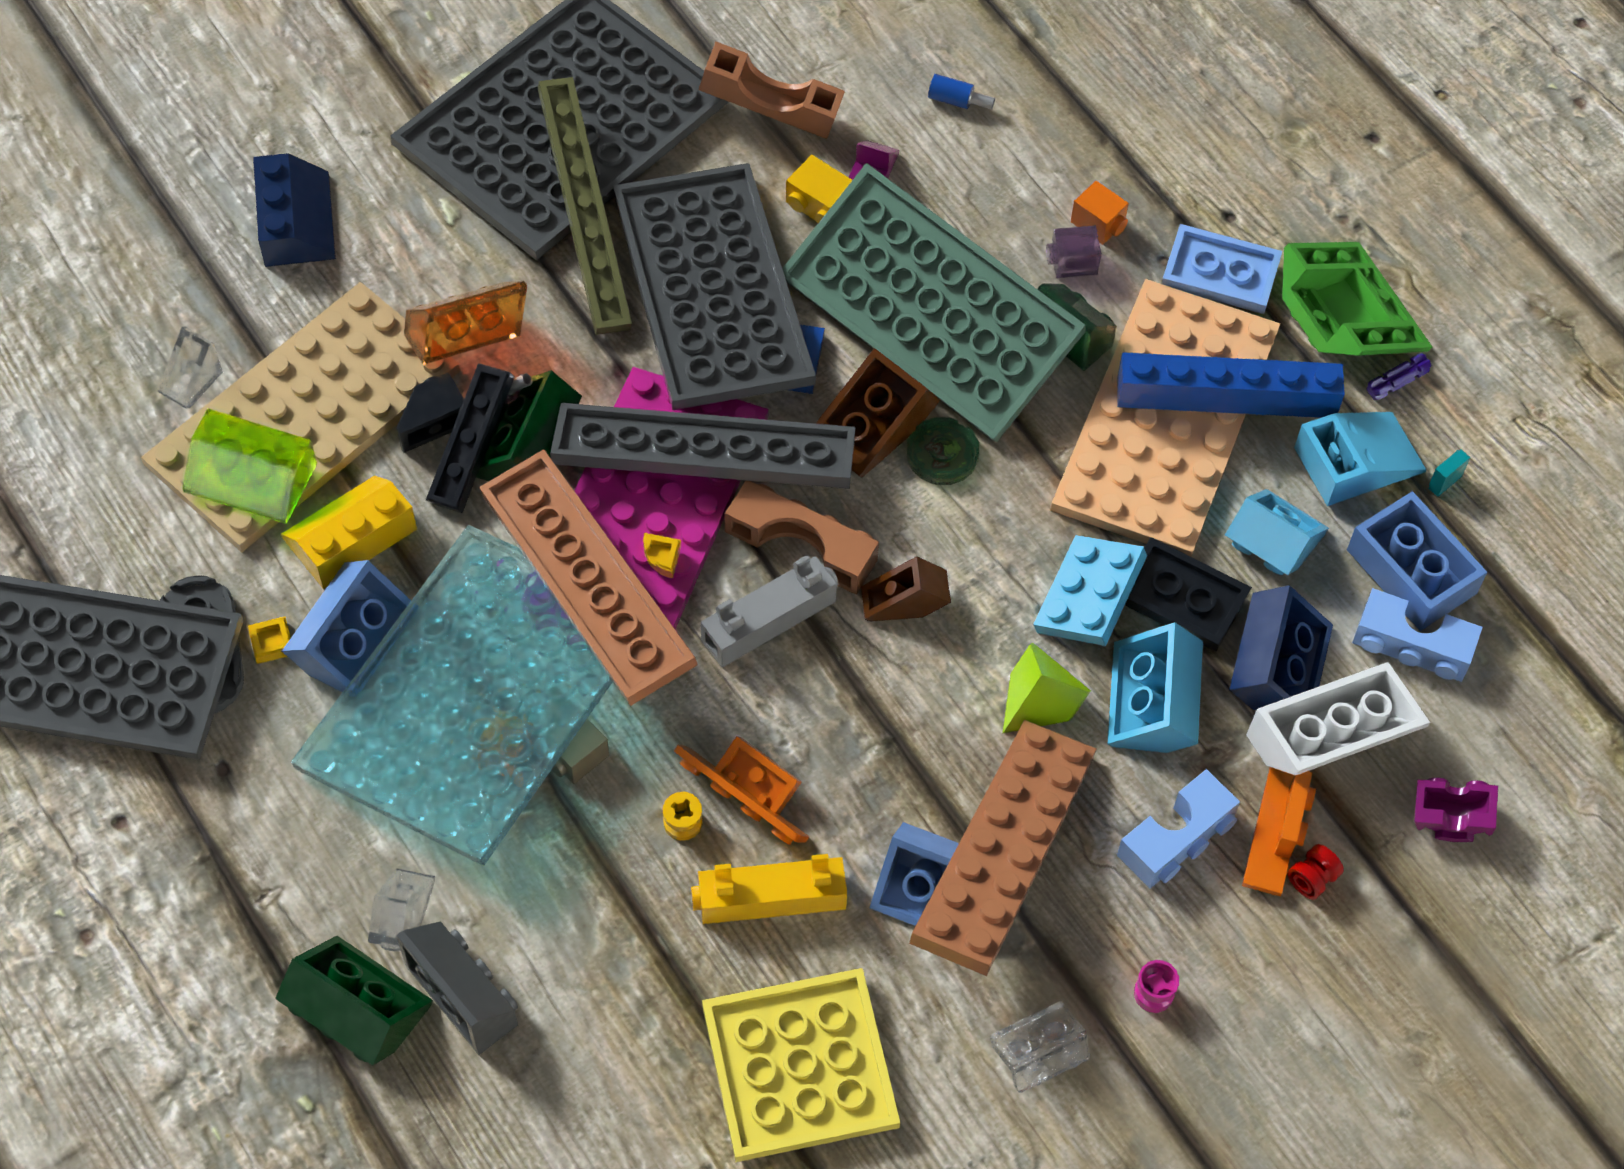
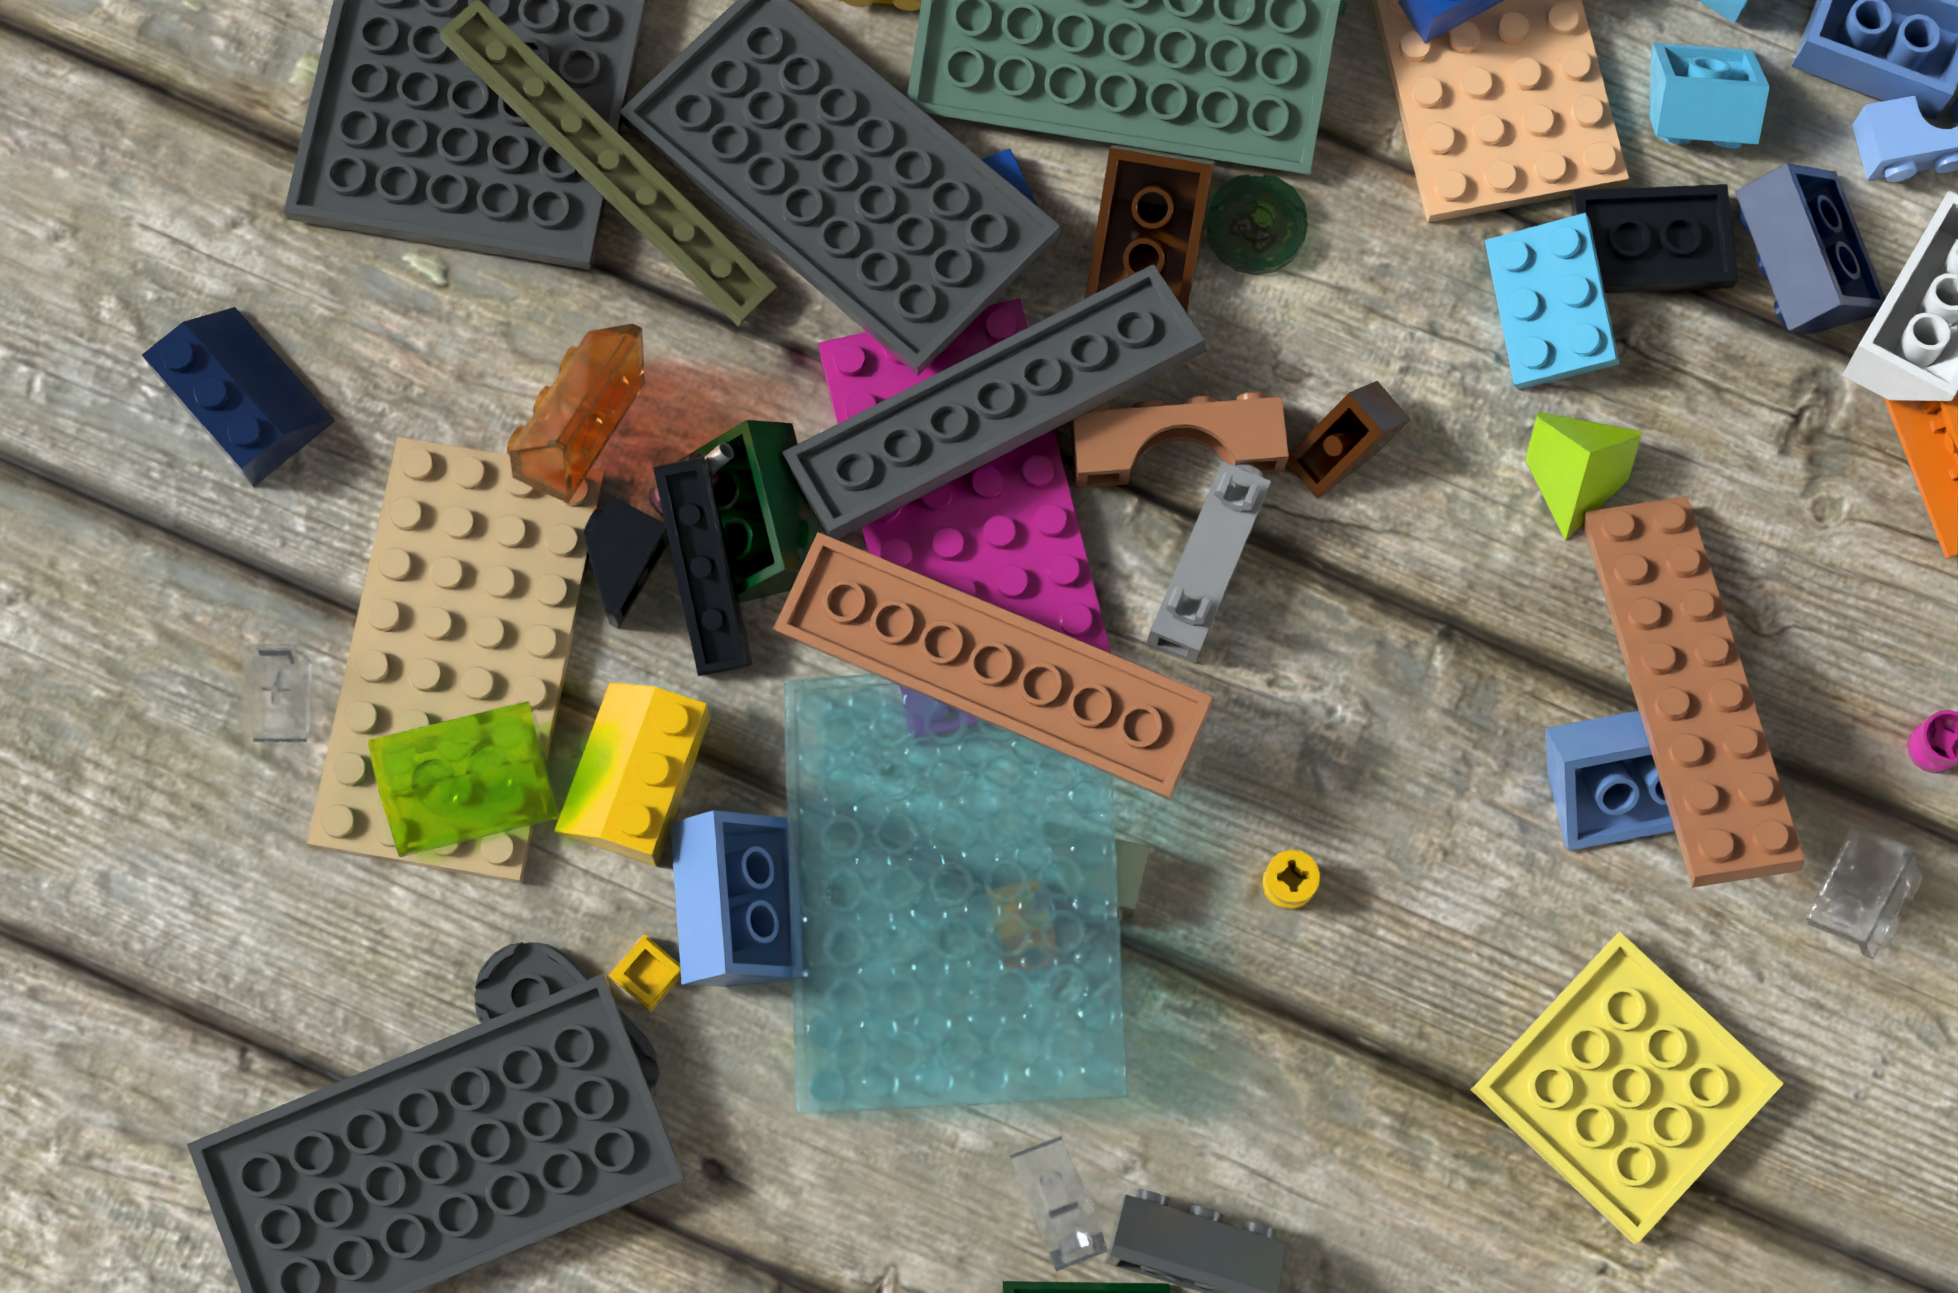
camera: 35 degrees left, 15 degrees up
yellow tile [643,533,681,578] -> none
orange bracket [674,736,809,845] -> none
yellow brick [691,854,847,924] -> none
medium azure slope [1107,622,1203,753] -> none
light blue arch [1117,769,1240,889] -> none

